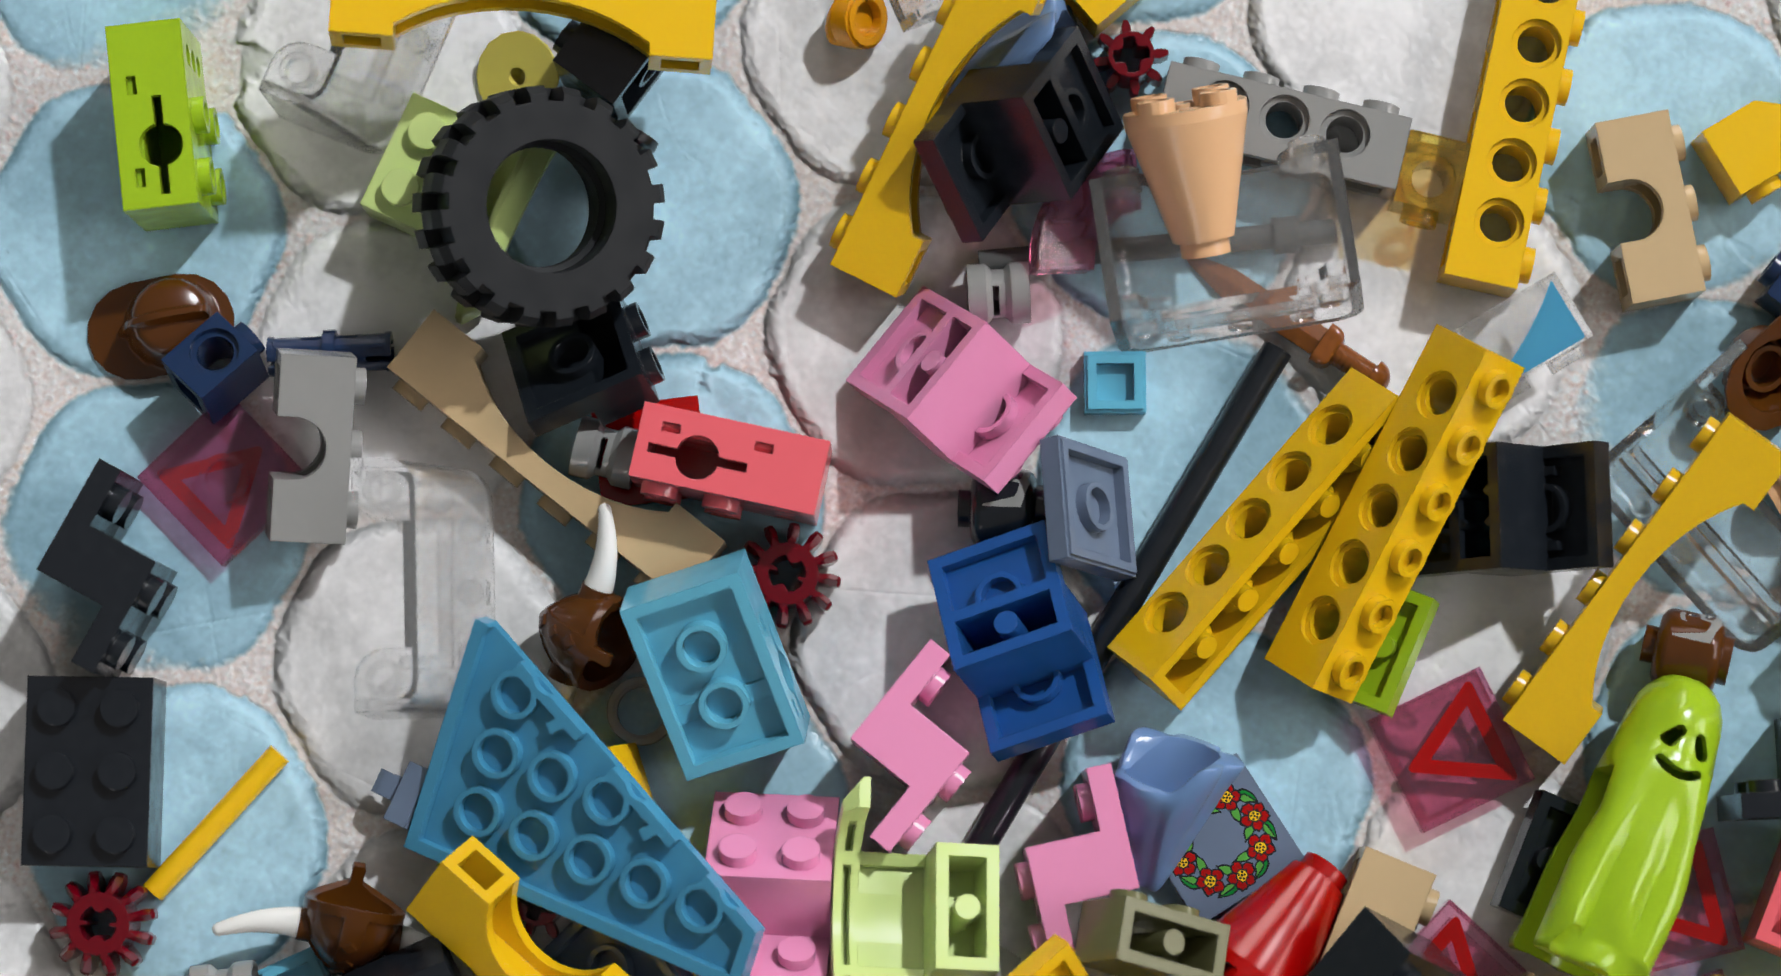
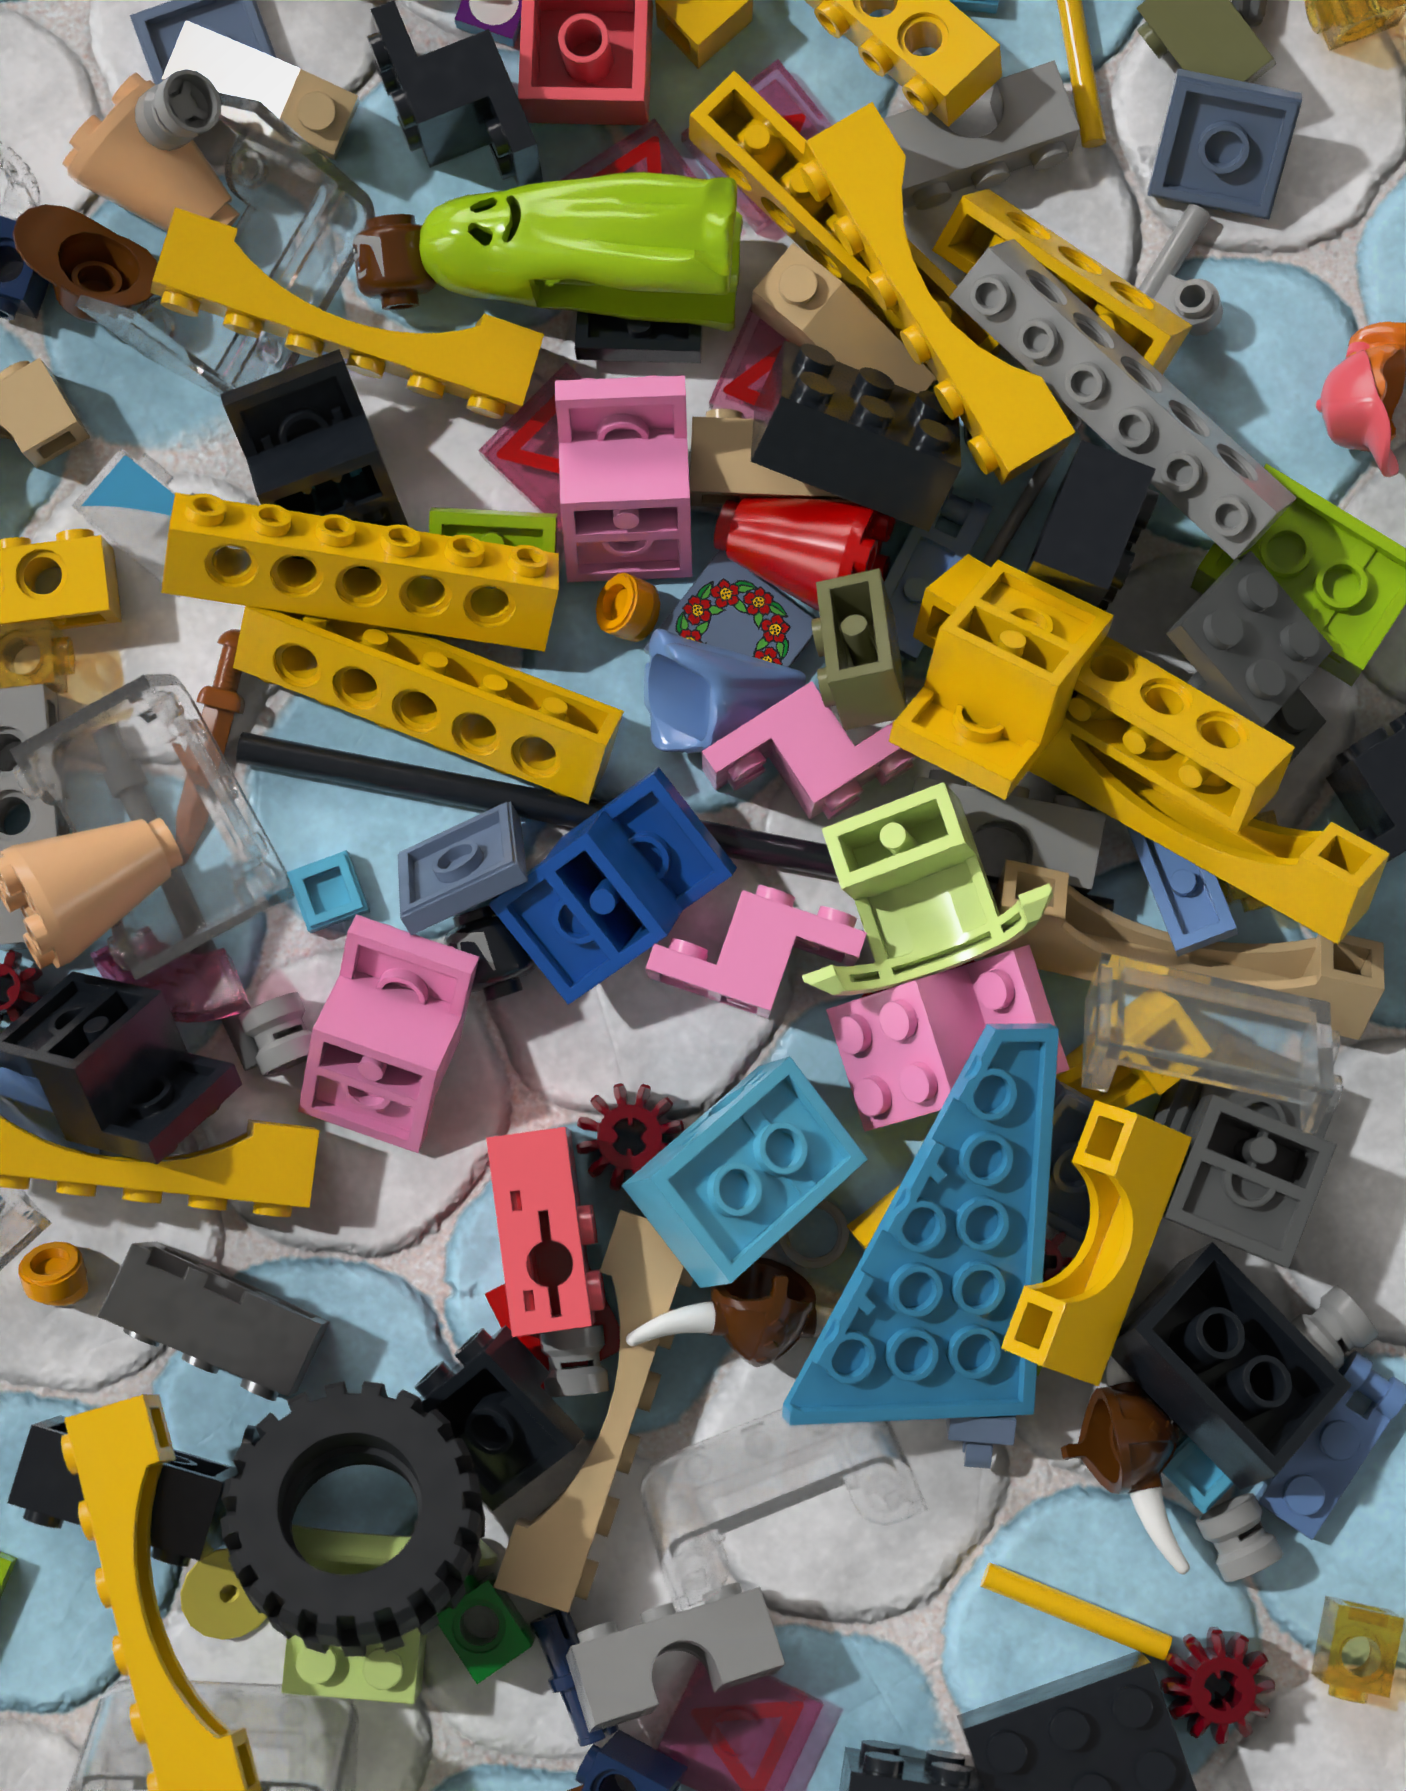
camera: 110 degrees left, 0 degrees up
none -> flat silver wedge [97,1241,330,1401]
none -> green brick [437,1572,536,1684]
none -> bright pink bracket [555,375,692,582]
none -> light orange tile [596,573,661,642]

